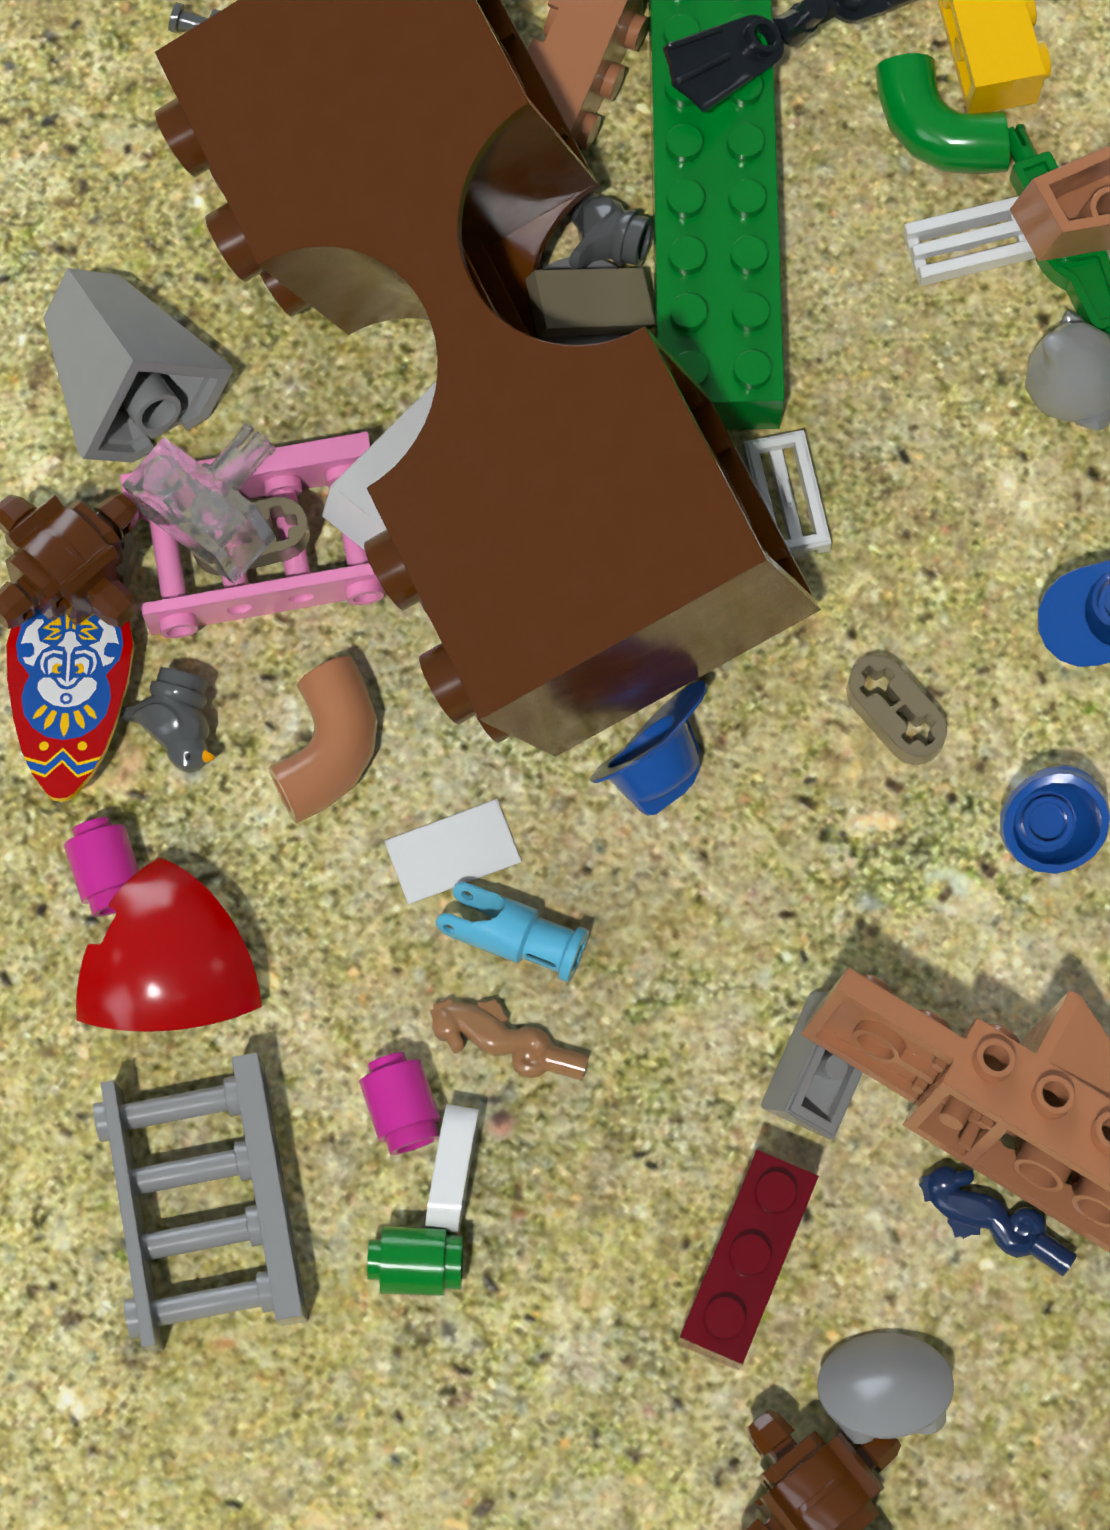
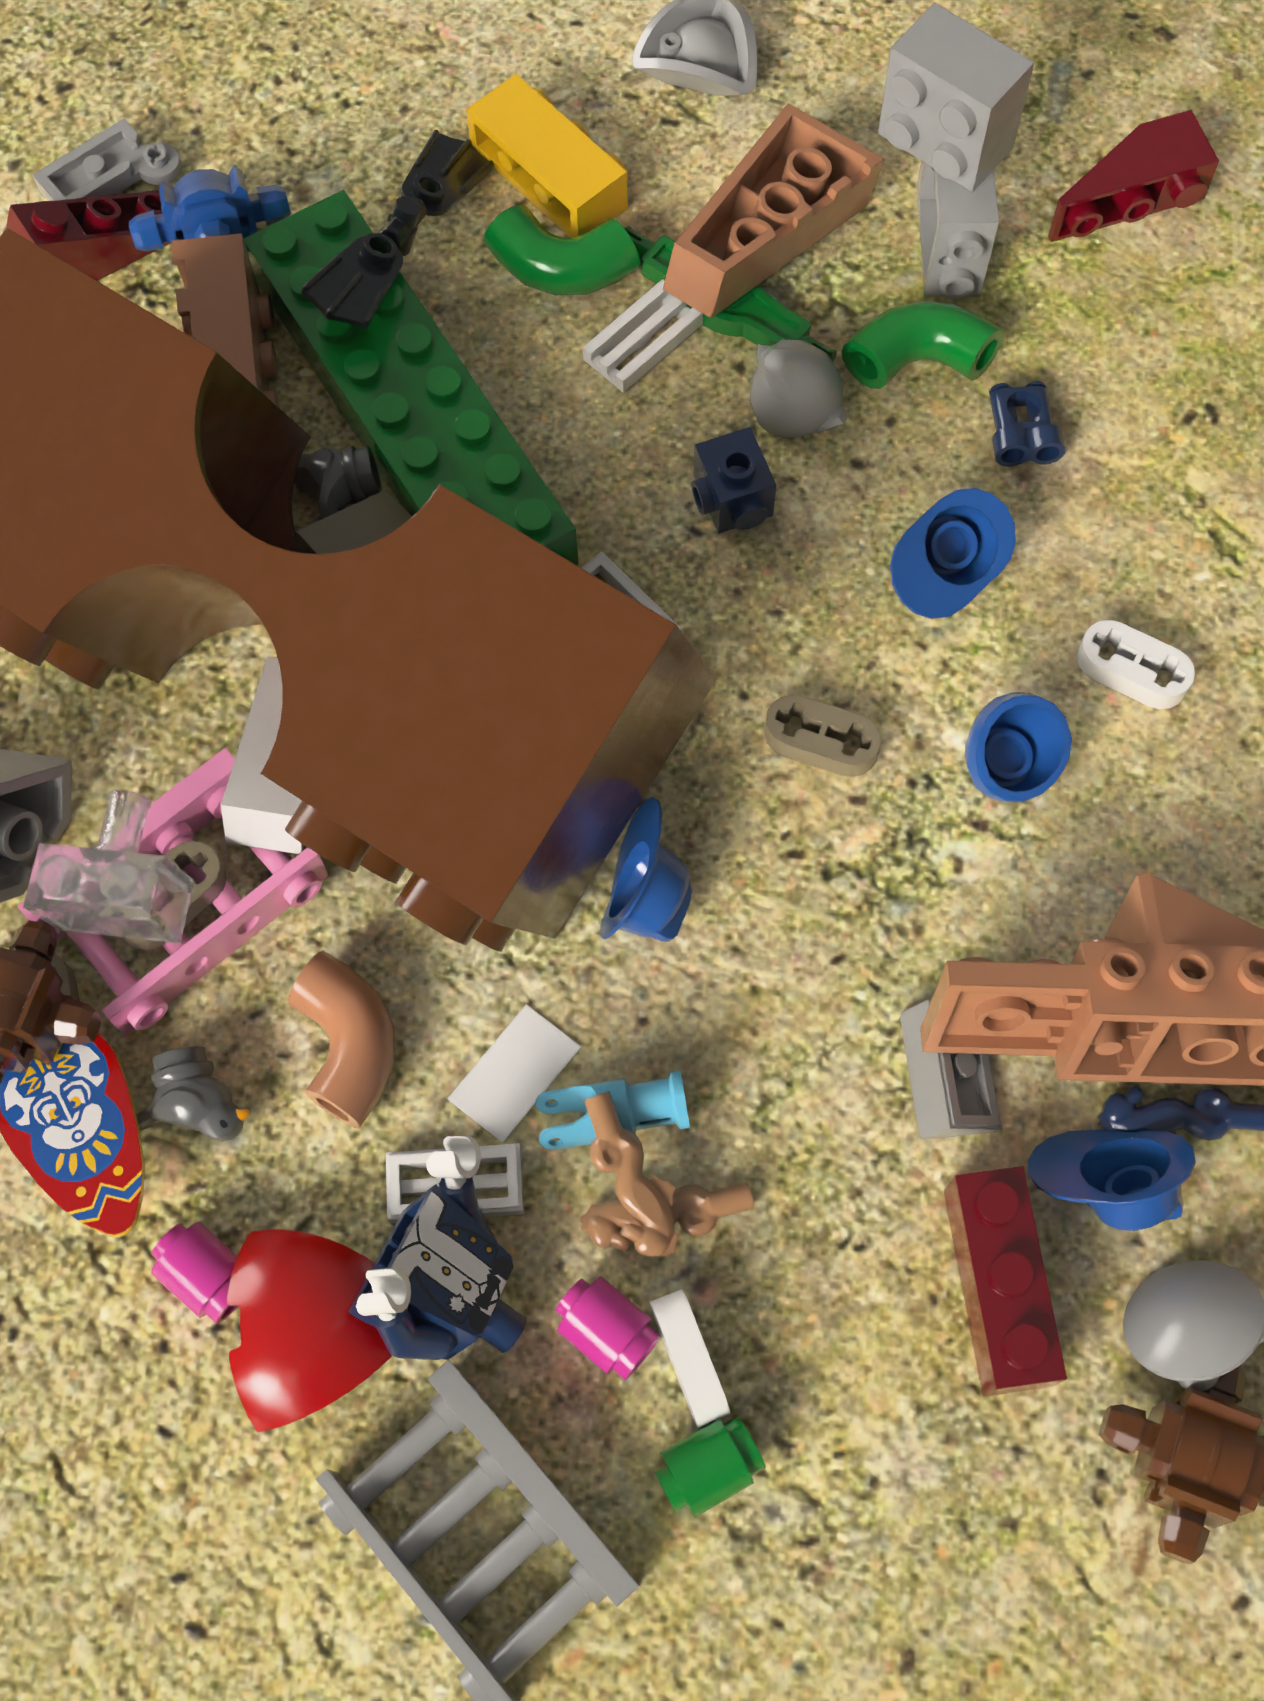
camera: 30 degrees left, 5 degrees down
none -> torso [348,1136,527,1360]
none -> white tile [386,1143,524,1224]
none -> medium nougat animal [584,1091,680,1258]
none -> dark blue brick [691,427,777,534]
none -> blue piece [1028,1130,1196,1231]

